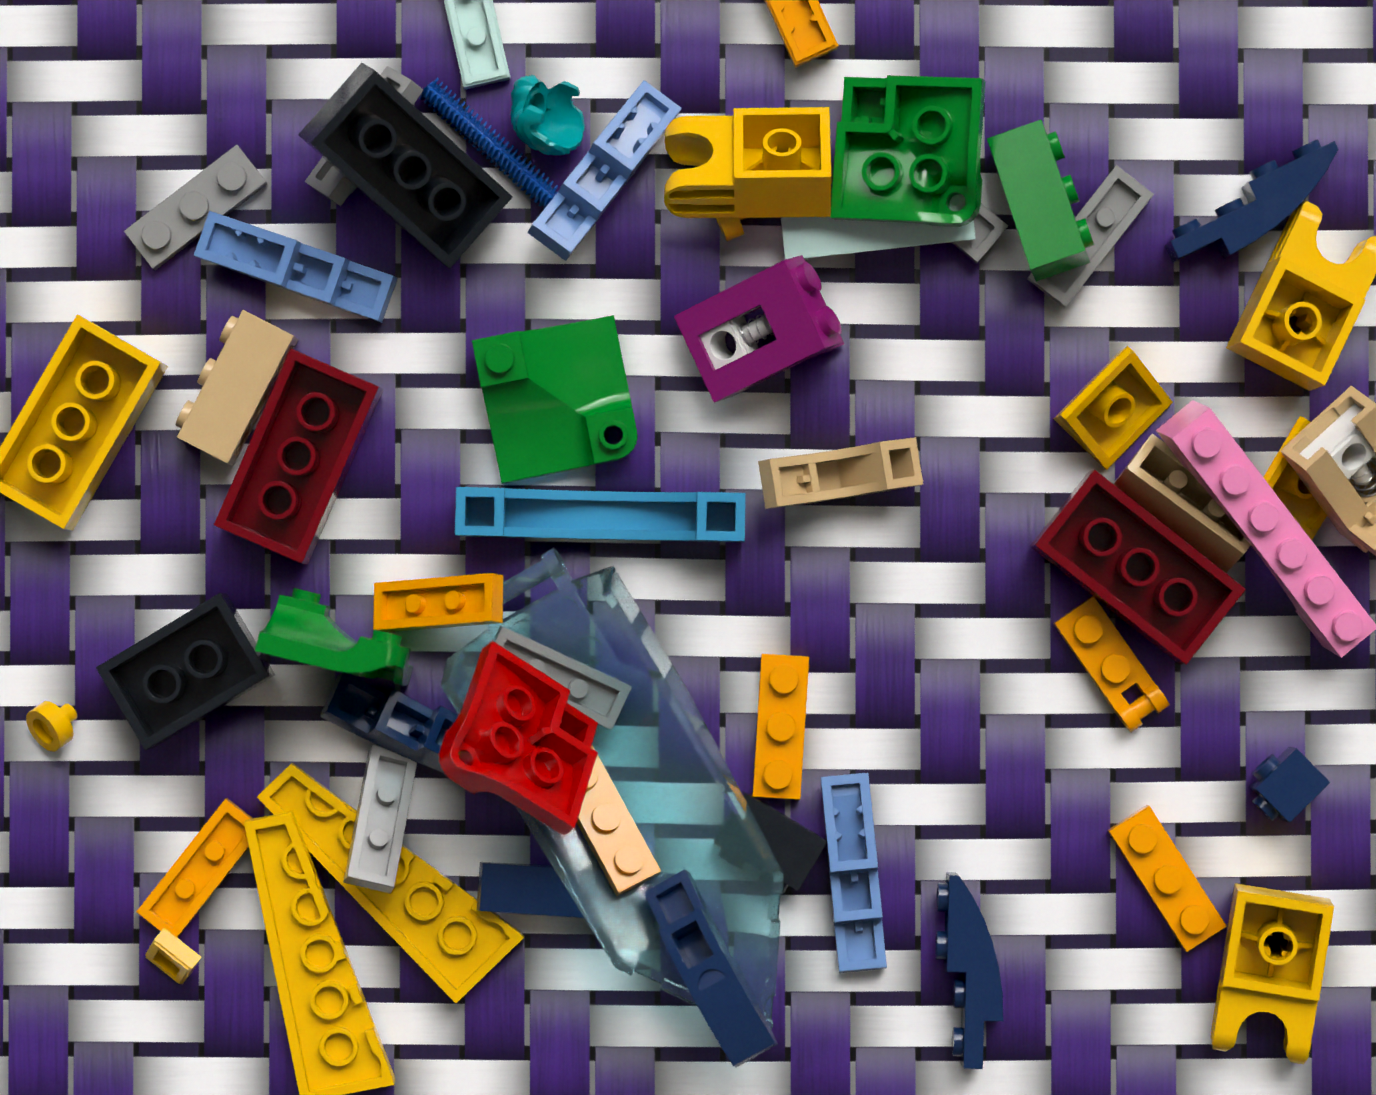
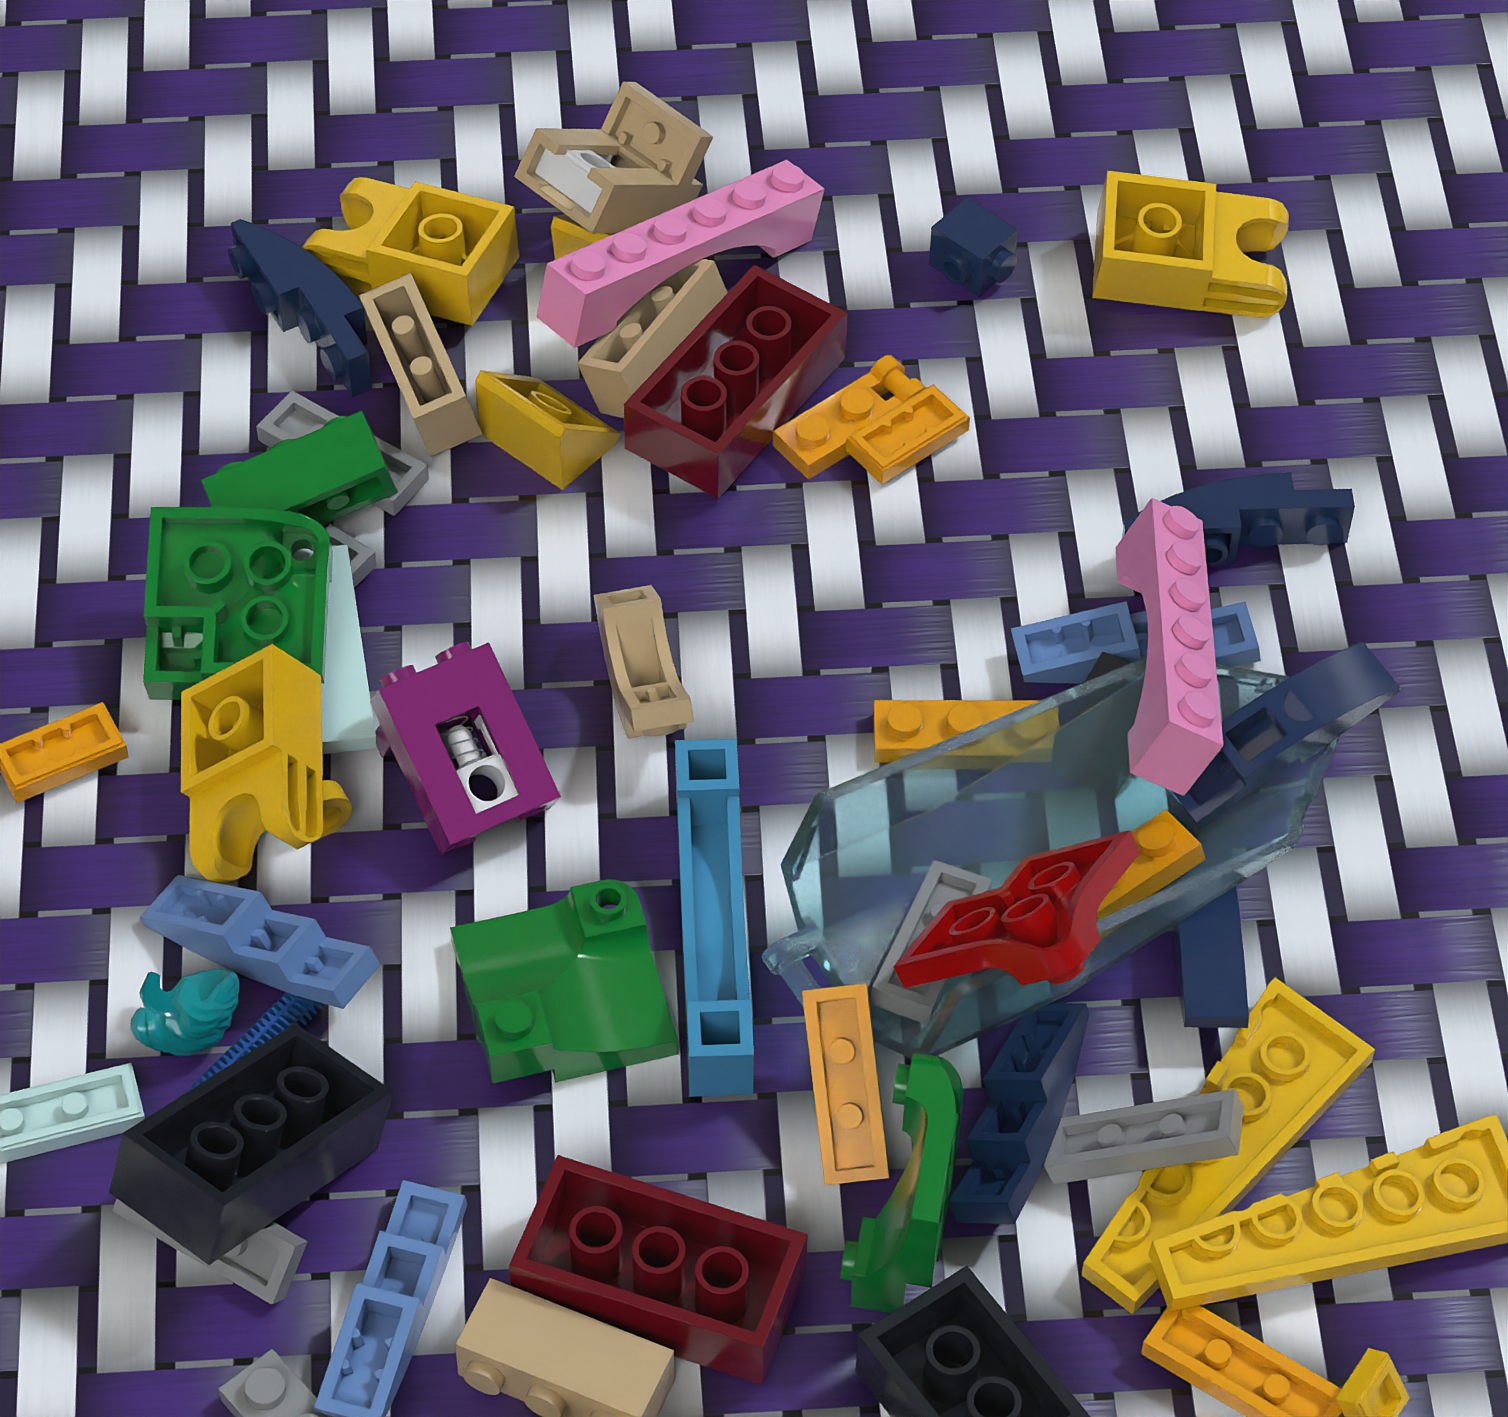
camera: 90 degrees left, 35 degrees down
light orange plate [1107,805,1227,952] -> none
none -> tan brick [359,273,482,457]
none -> light orange plate [846,384,970,484]
none -> bright pink arch [1115,498,1224,796]

